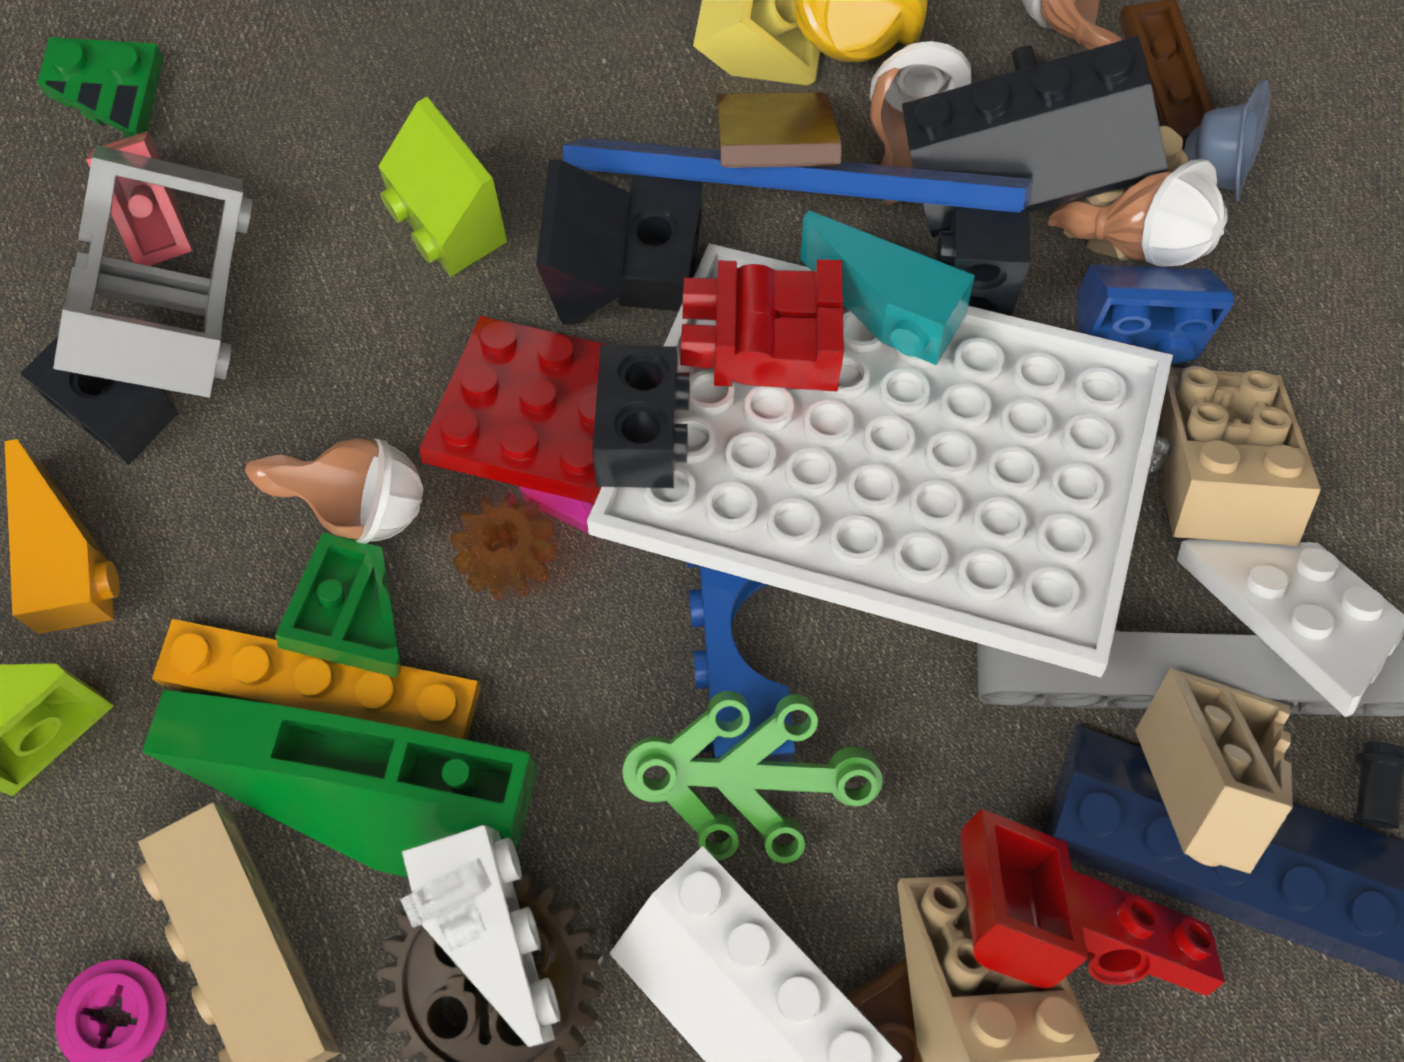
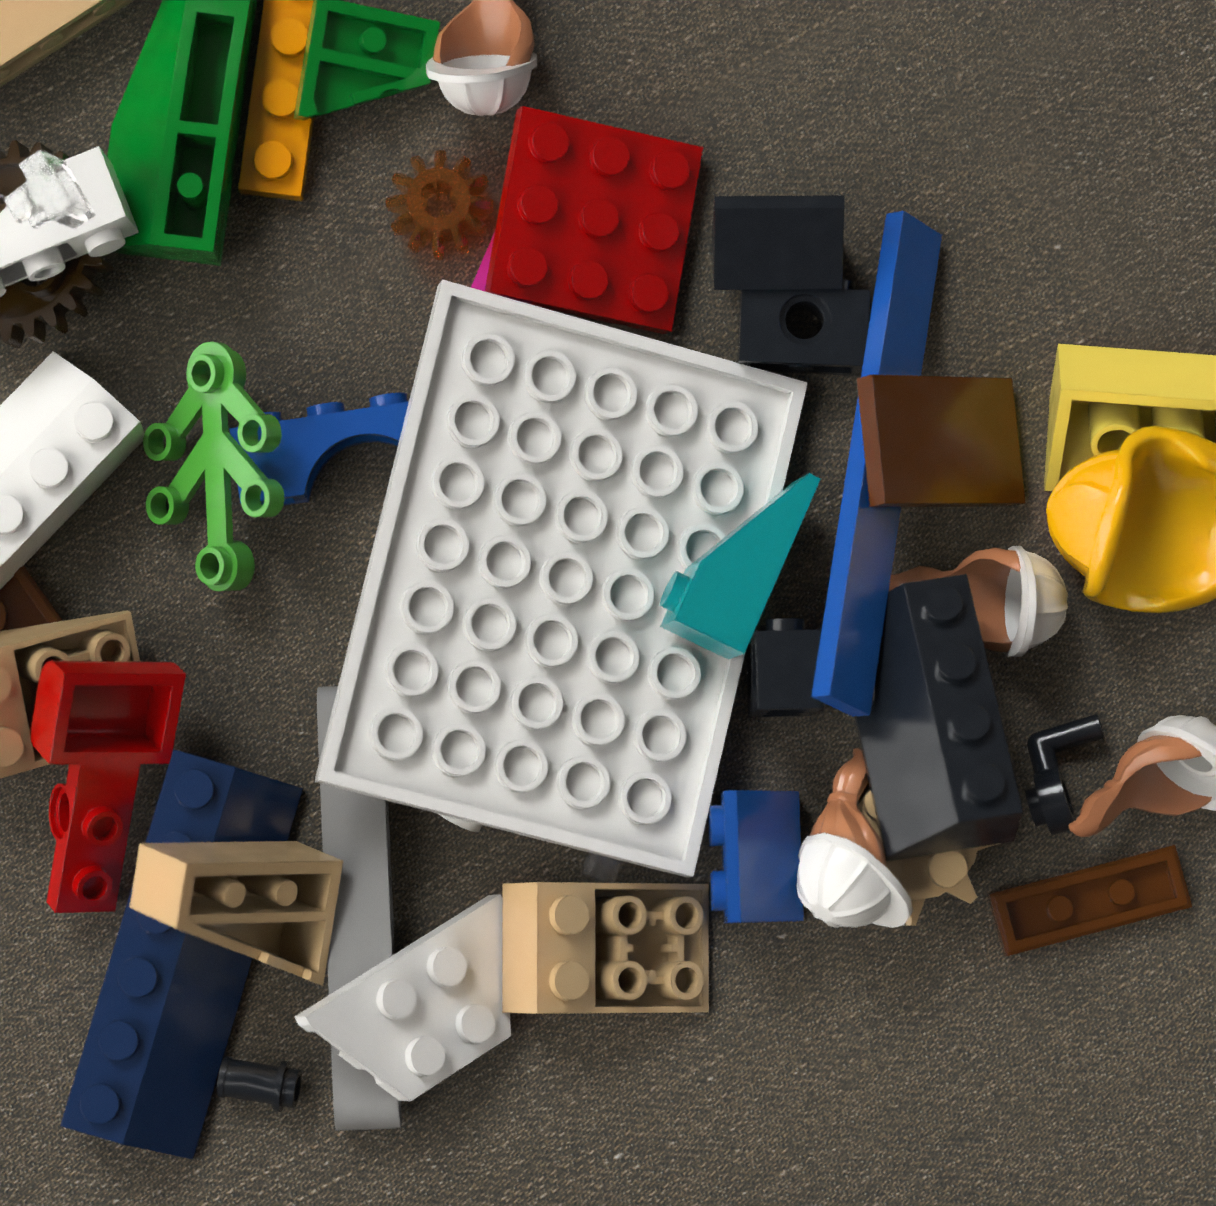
camera: 85 degrees right, 15 degrees up
lime slope [378,96,508,277] -> none
black brick [592,345,690,488] -> none
red hips [680,259,844,392] -> none
sand blue piece [1184,80,1270,202] -> none

